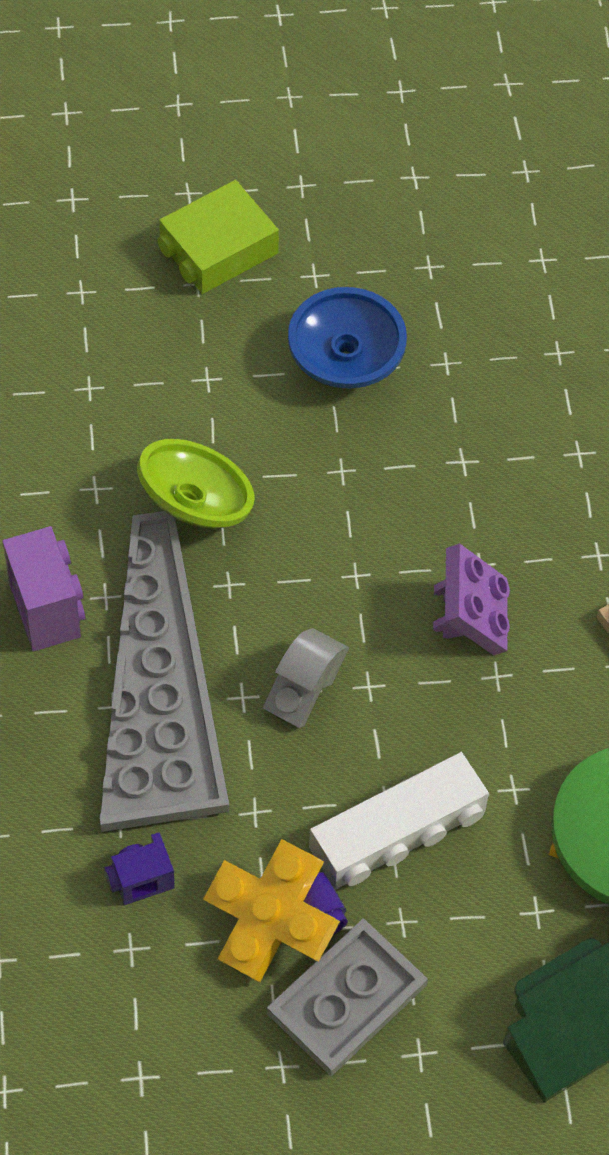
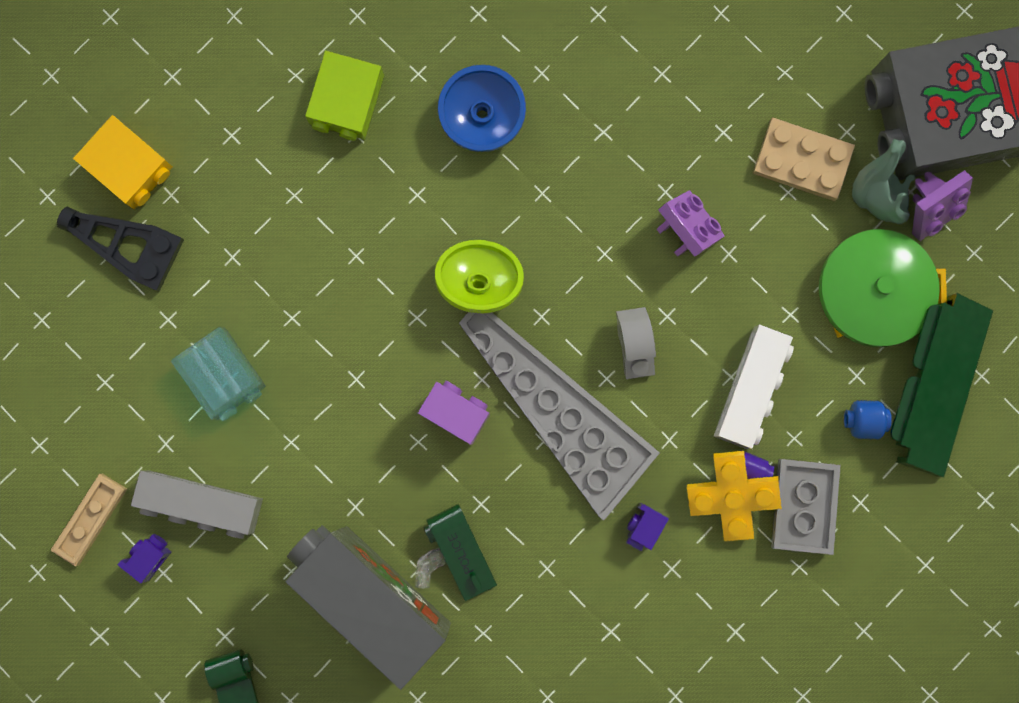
camera: 40 degrees left, 25 degrees up
none -> blue head [844,400,891,439]

